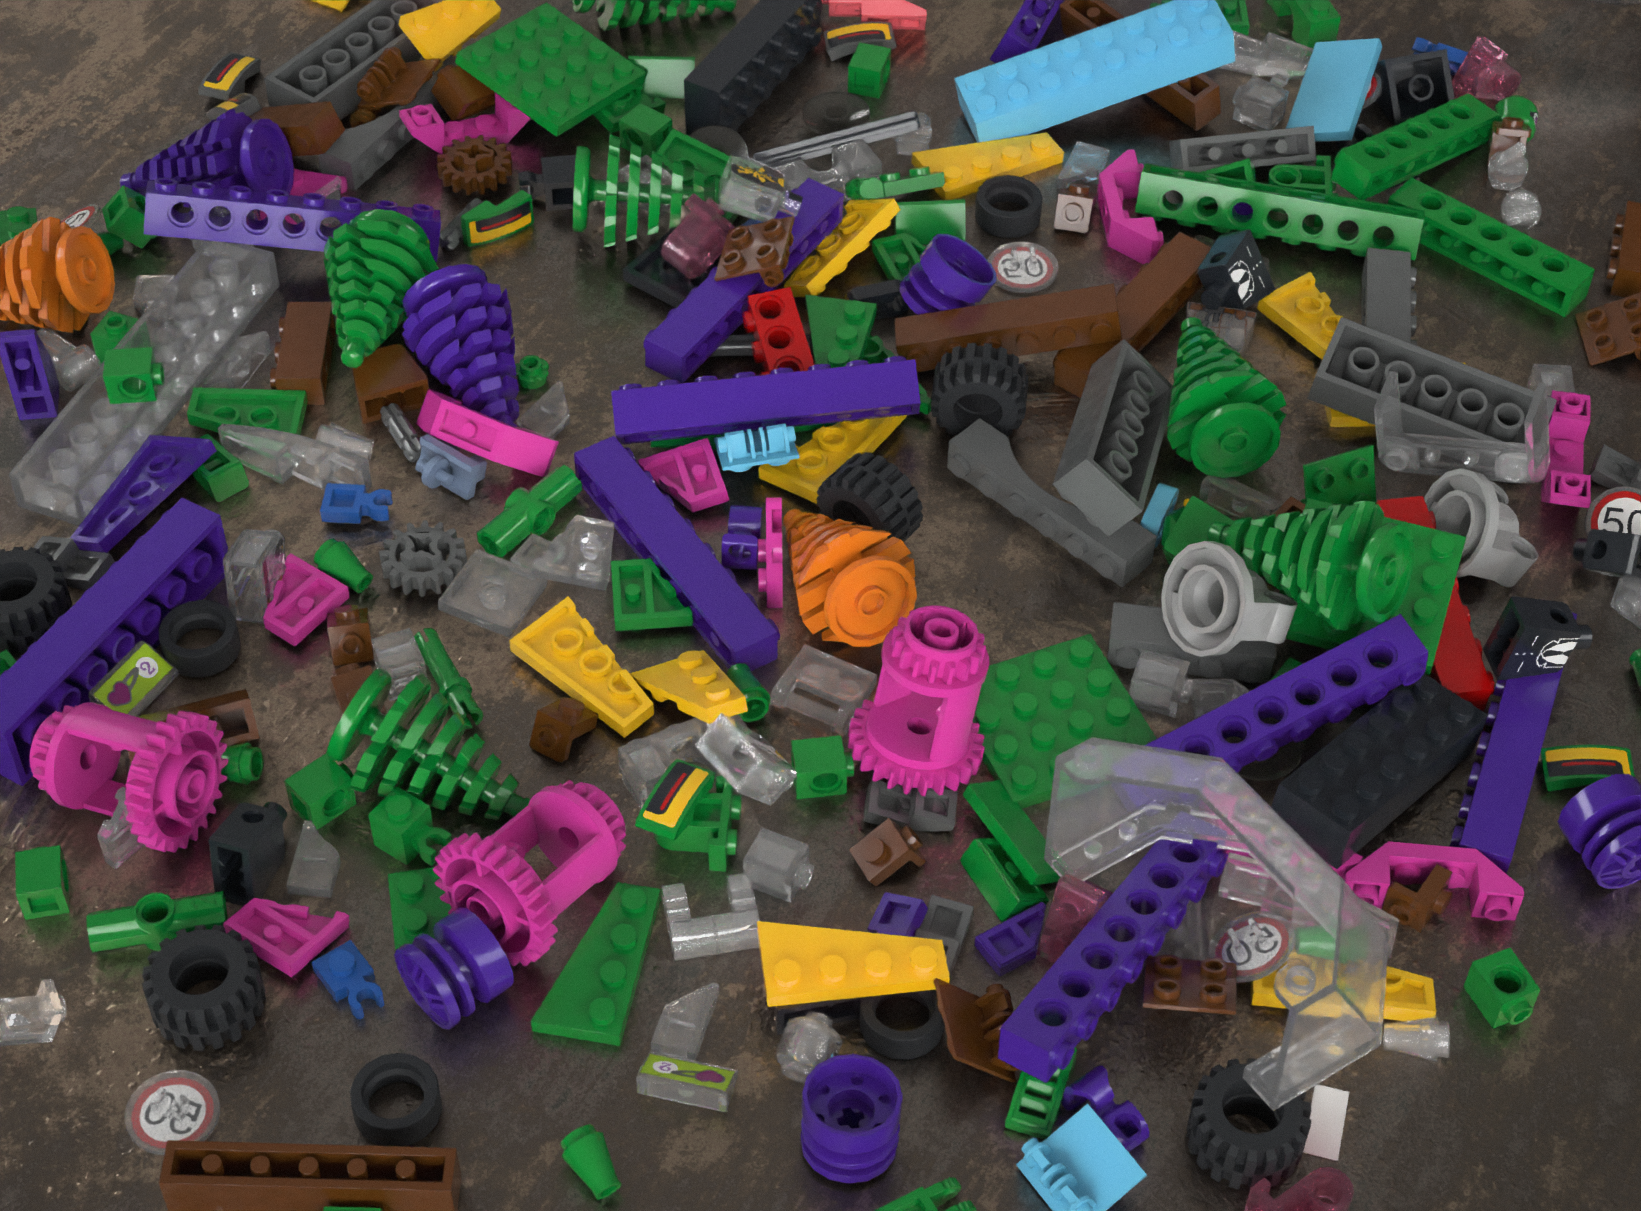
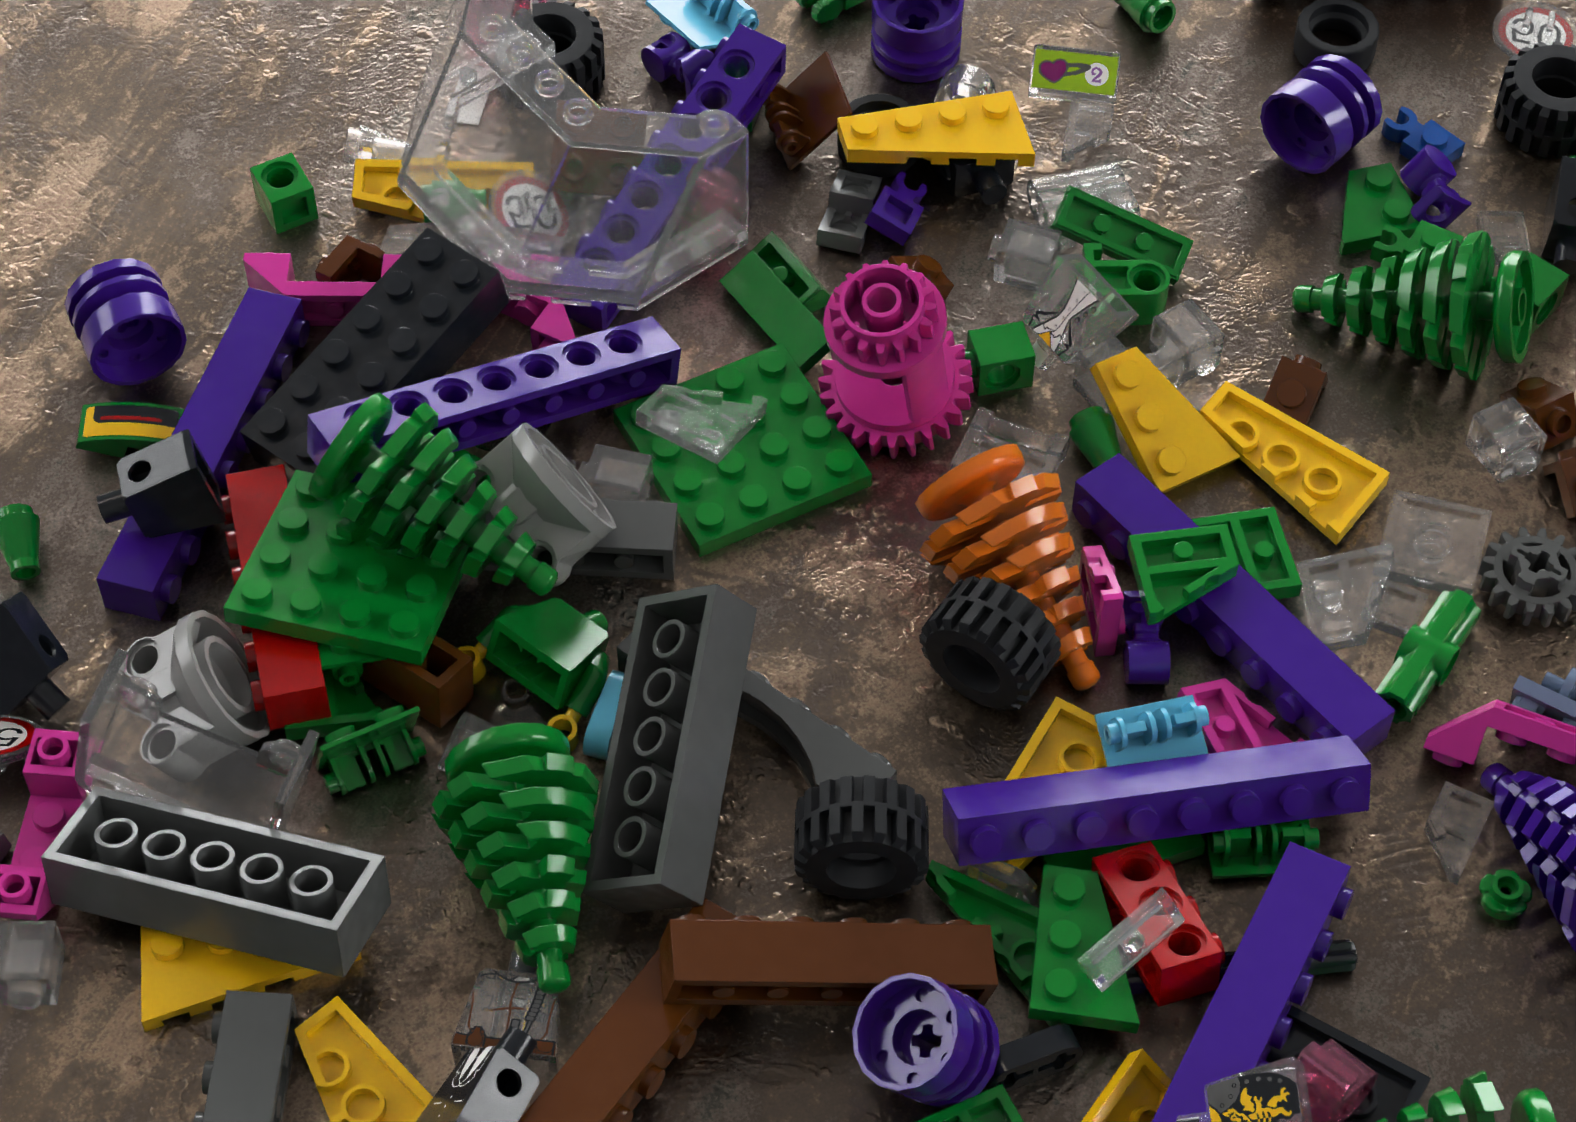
camera: 175 degrees right, 5 degrees up
dark pink wing [223,898,349,978] -> none
green pin [413,628,484,729] -> none
dark pink piece [433,780,626,966] -> none
green wing [531,882,661,1046] -> none
slope [635,758,715,841] -> none
reddish brown hinge [714,216,795,287] -> none
dark purple tile [974,902,1046,977] -> none
none -> clear wing [635,384,768,464]
none -> green tile [1049,185,1194,285]
none -> clear slope [1077,887,1185,992]
none -> green wing [1127,524,1239,625]
none -> dark purple leg [1400,145,1472,229]

